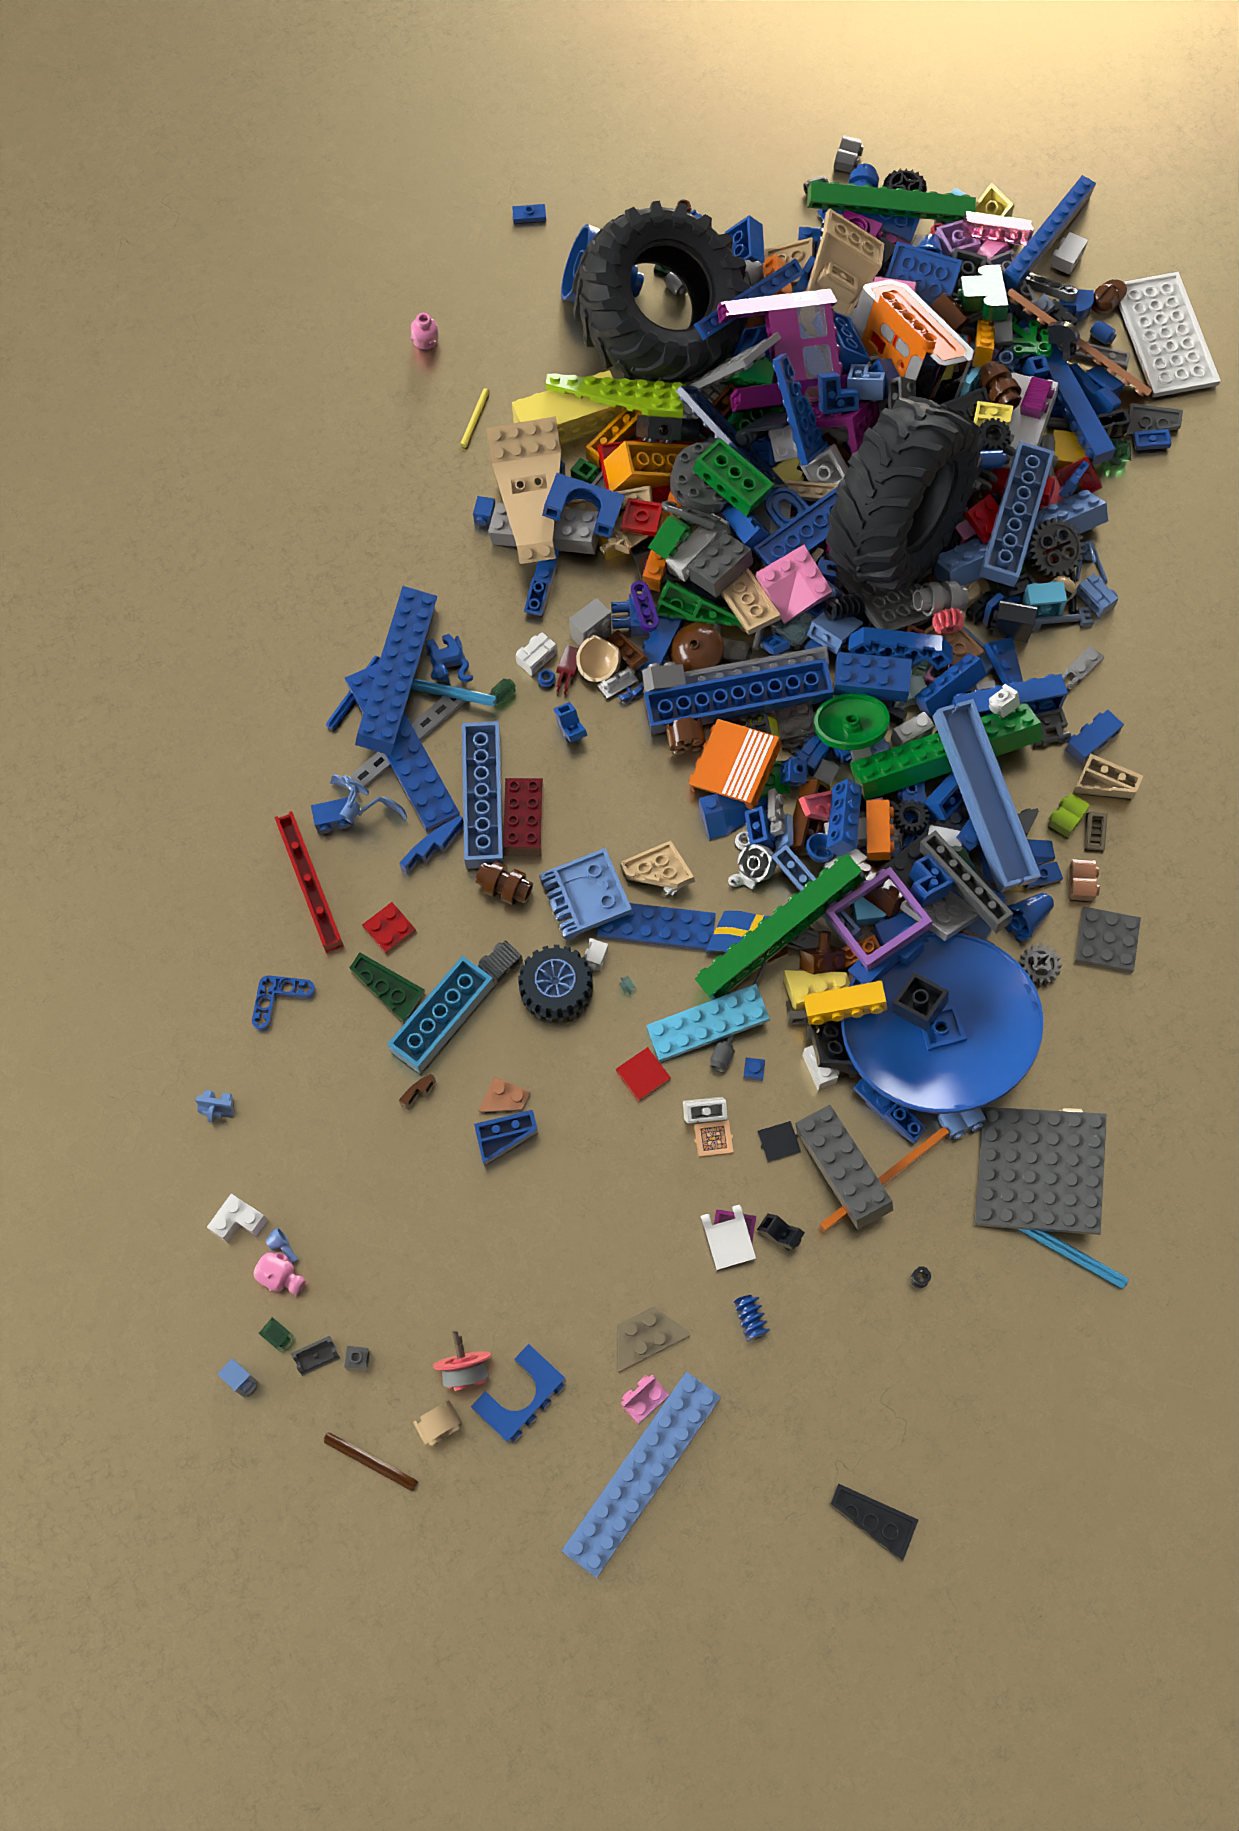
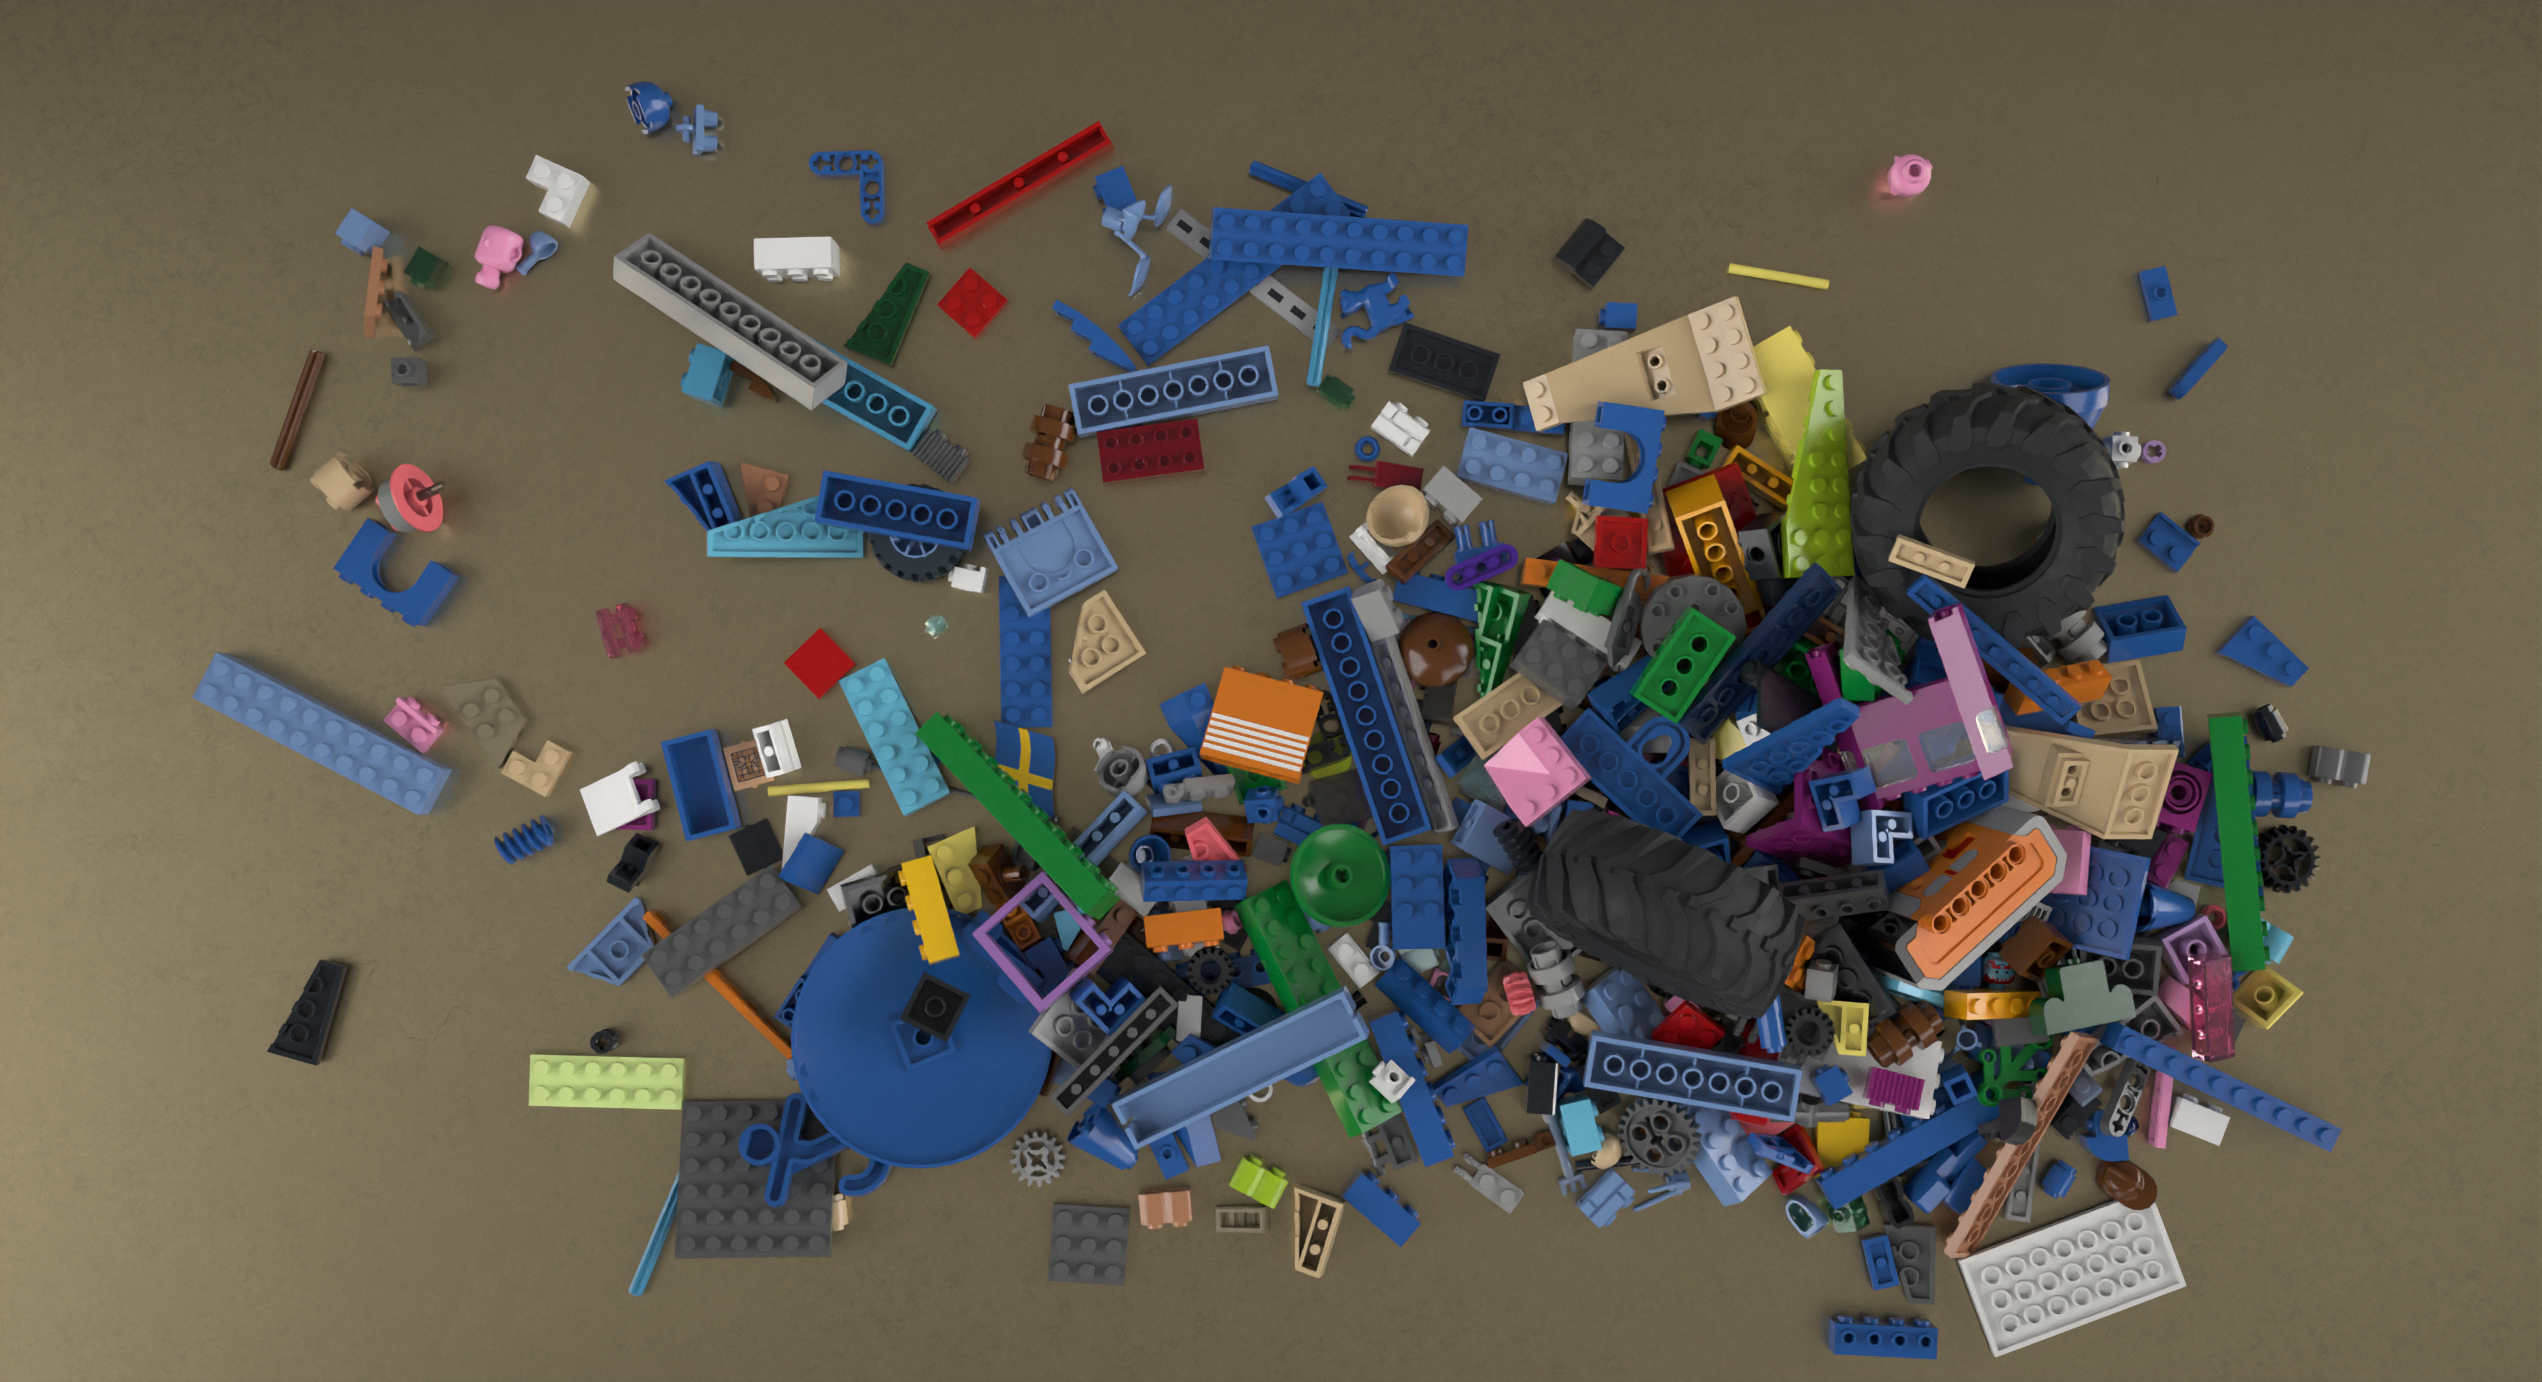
camera: 75 degrees right, 20 degrees up
none -> nougat wing [364,247,388,338]
none -> tan plate [501,740,572,797]
none -> yellowish green plate [529,1053,686,1110]
none -> medium blue wing [566,897,656,986]
none -> clear pink brick [596,602,645,659]
none -> light grey brick [613,233,848,410]
none -> blue cylinder [625,81,673,135]
none -> blue piece [661,729,742,842]
none -> dark azure brick [680,343,737,408]
none -> medium azure wing [707,496,863,558]
none -> blue piece [738,1093,892,1208]
none -> white brick [754,236,840,283]
none -> light yellow bar [768,778,871,797]
none -> blue tile [779,832,844,894]
none -> white slope [782,795,826,870]
none -> blue brick [814,470,981,551]
none -> blue plate [1251,502,1348,599]
none -> medium blue bar [1370,921,1396,971]
none -> black plate [1388,322,1501,402]
none -> medium blue brick [1456,427,1568,506]
none -> blue tile [1462,1096,1509,1153]
none -> reddish brown hinge [1485,1131,1555,1169]
none -> black brick [1552,218,1625,289]
none -> reddish brown piece [1715,400,1758,450]
none -> medium blue rock [1786,1195,1830,1239]
none -> blue brick [1810,1064,1853,1106]
none -> blue brick [1828,1314,1938,1360]
none -> tan plate [1888,534,1975,589]
none -> bright pink tile [2147,1043,2177,1149]
none -> blue beam [2168,337,2228,400]
none -> blue wing [2216,616,2309,687]

